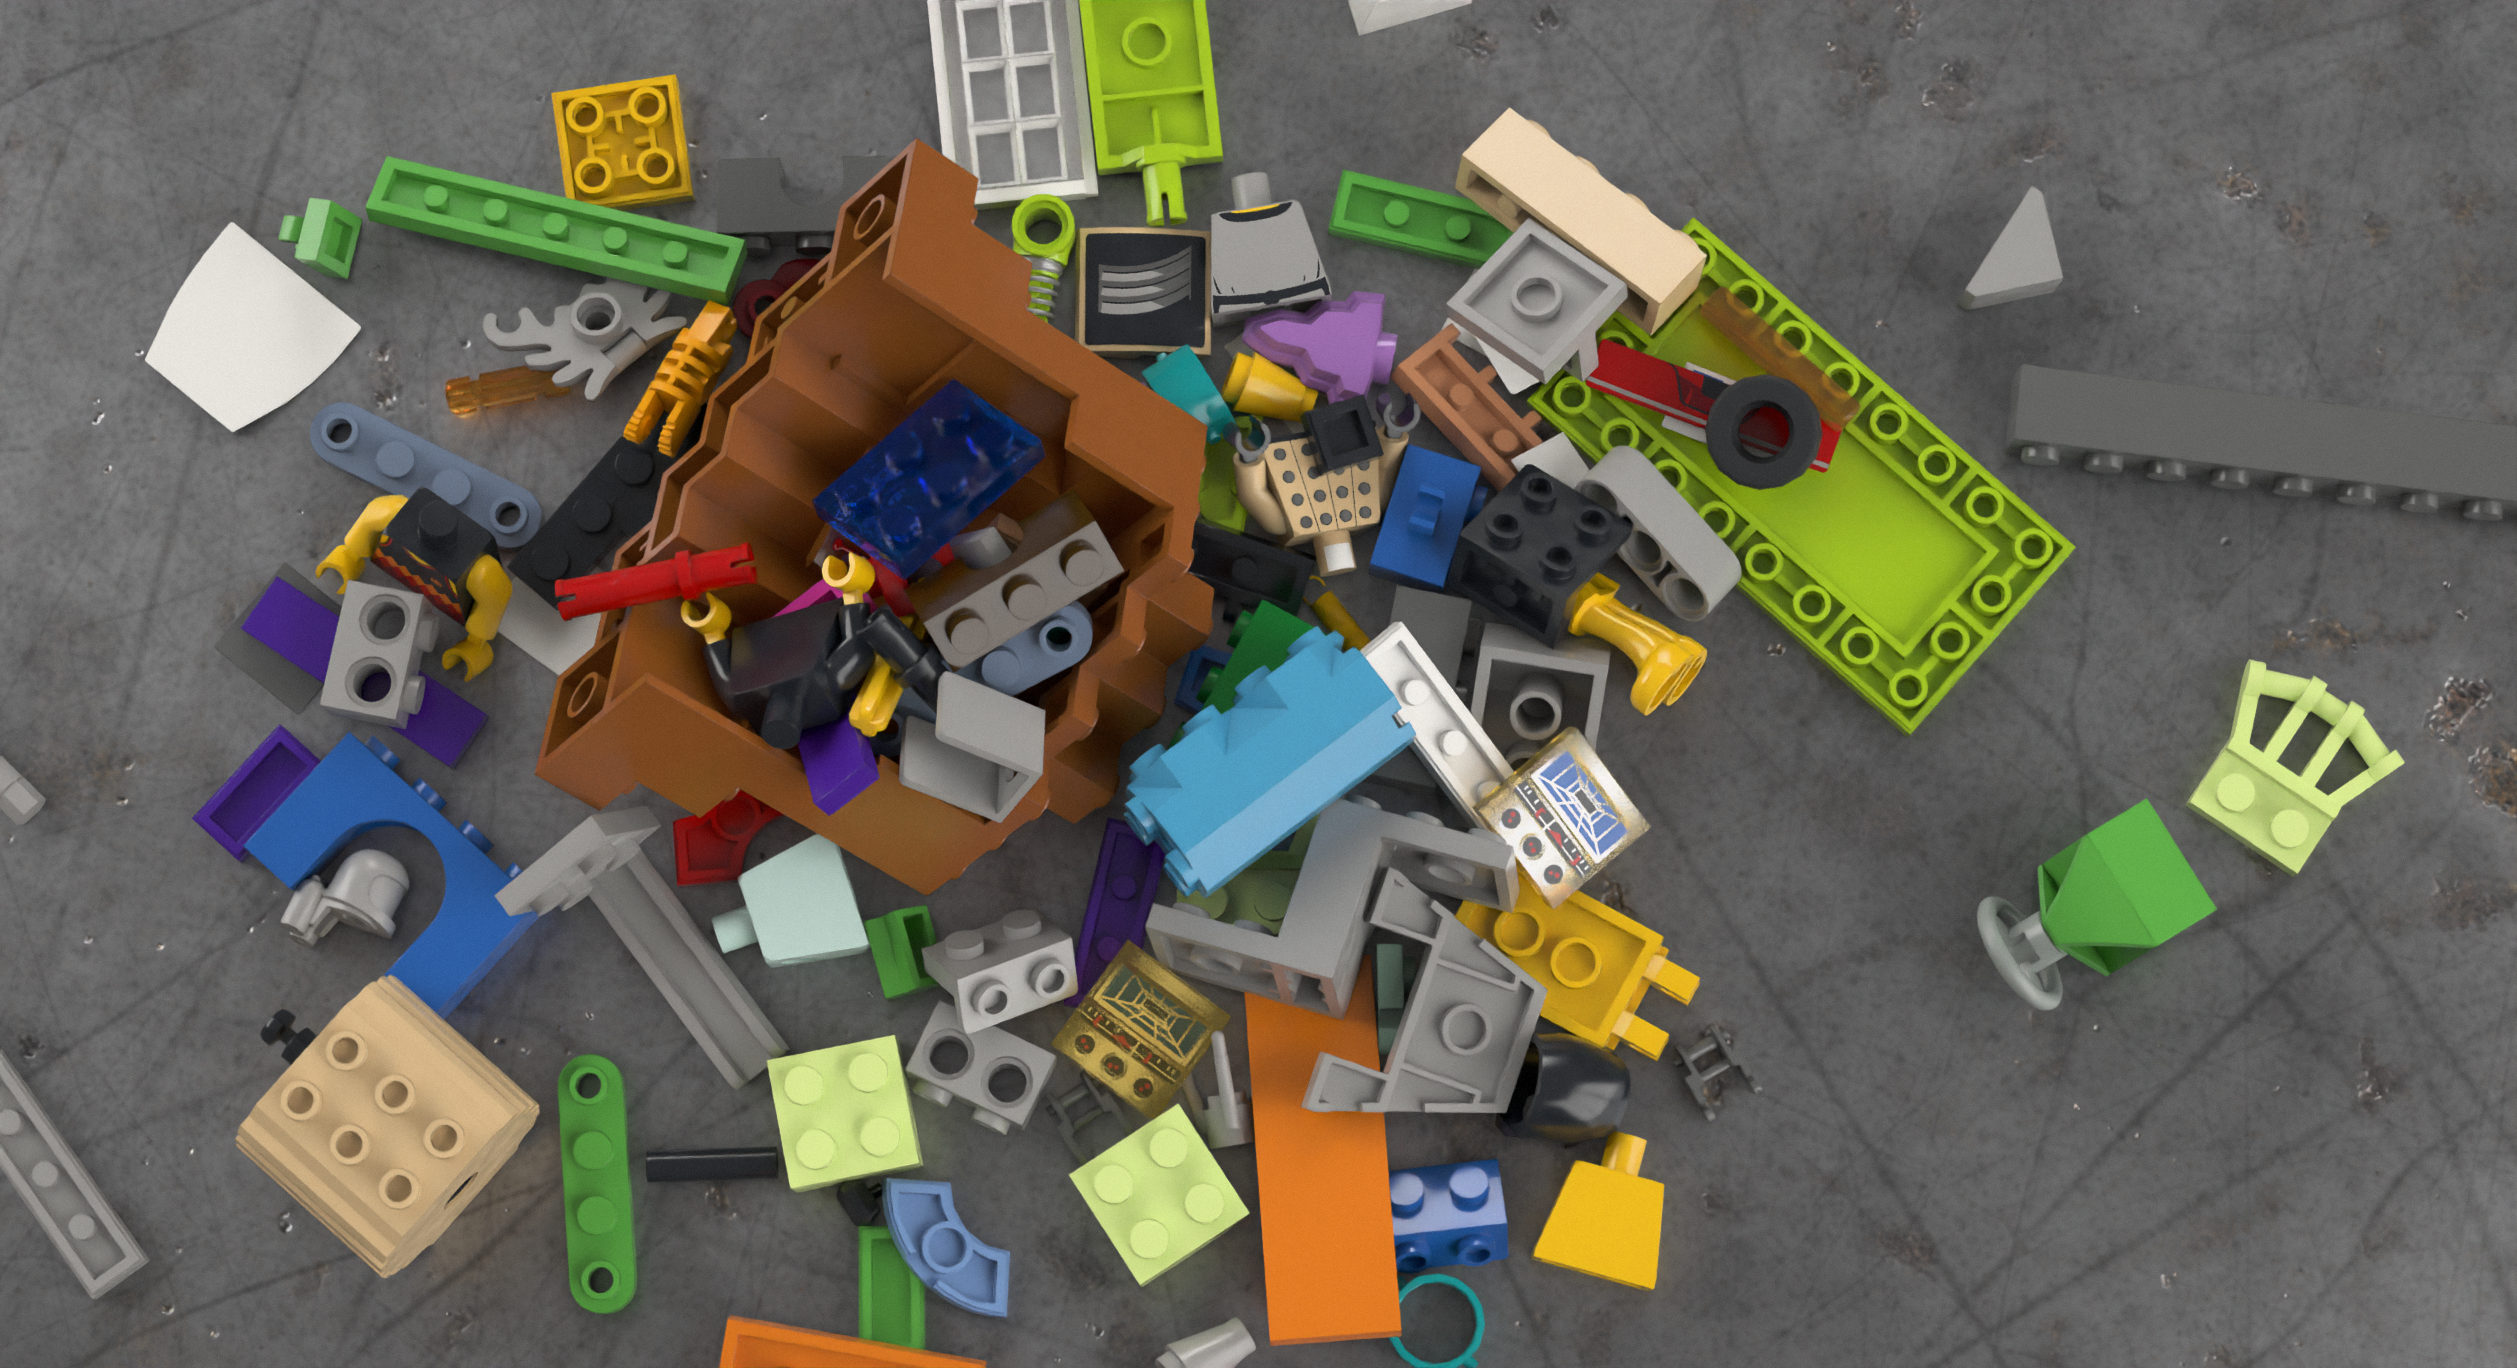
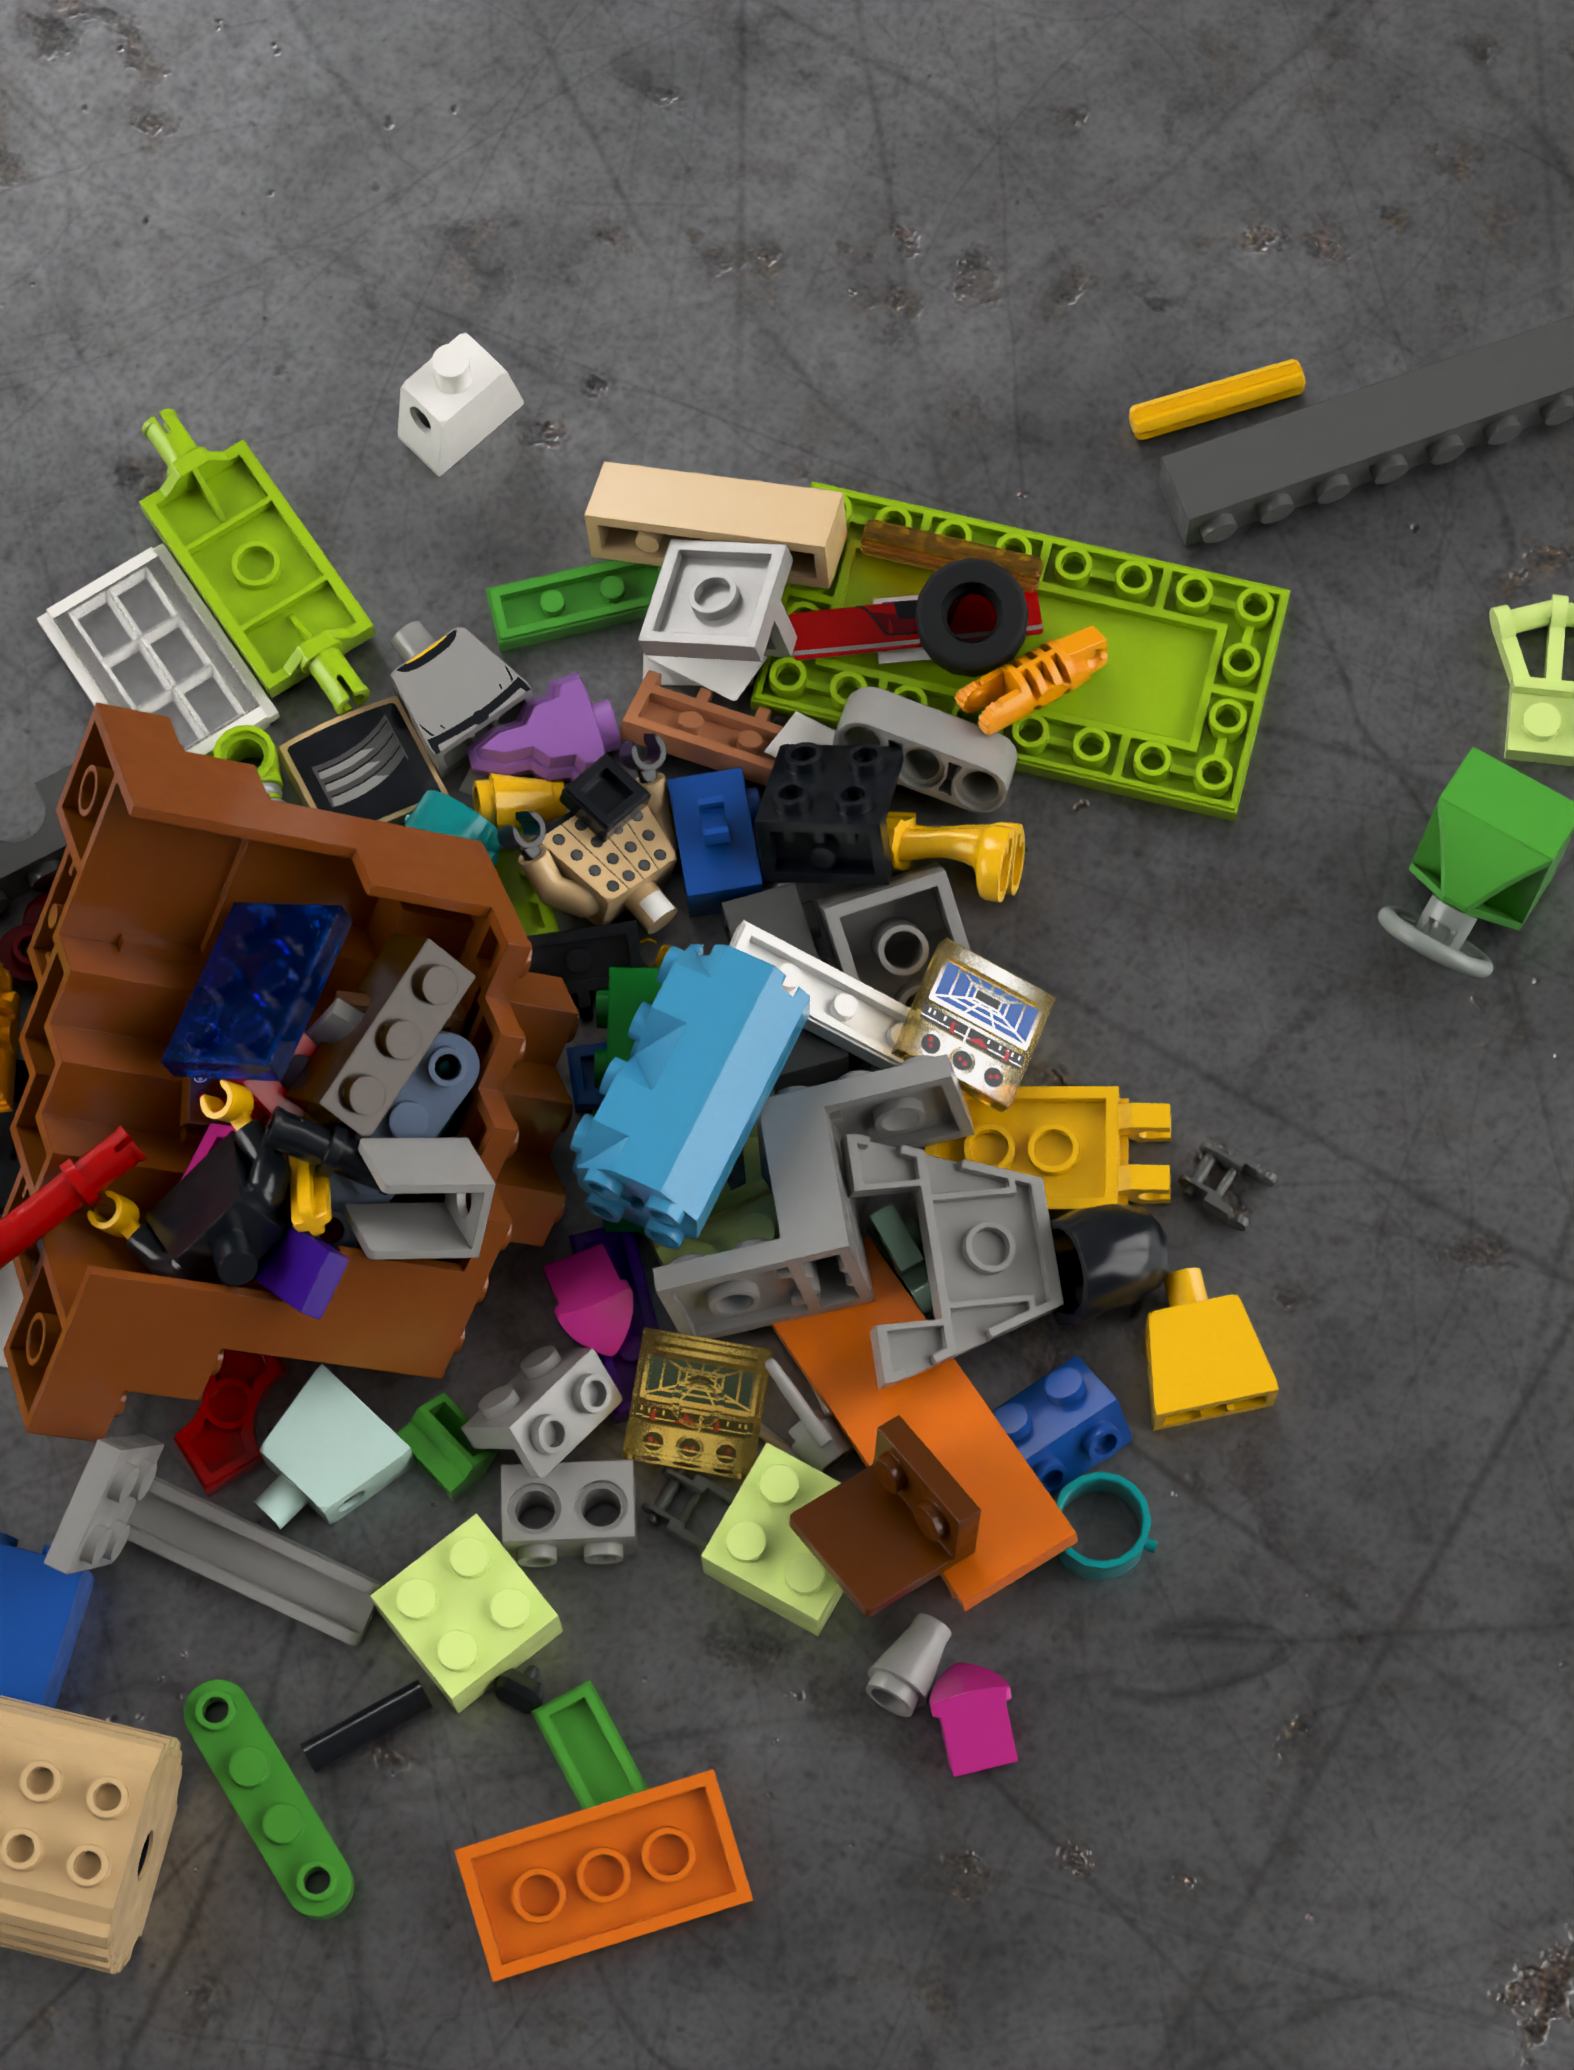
camera: 25 degrees left, 10 degrees down
medium blue tile [882,1178,1010,1318] -> none
light grey slope [1957,186,2063,311] -> none
none -> dark pink tile [542,1243,633,1356]
none -> reddish brown bracket [789,1415,981,1617]
none -> light orange hinge [954,626,1108,736]
none -> yellow axle [1129,359,1306,440]

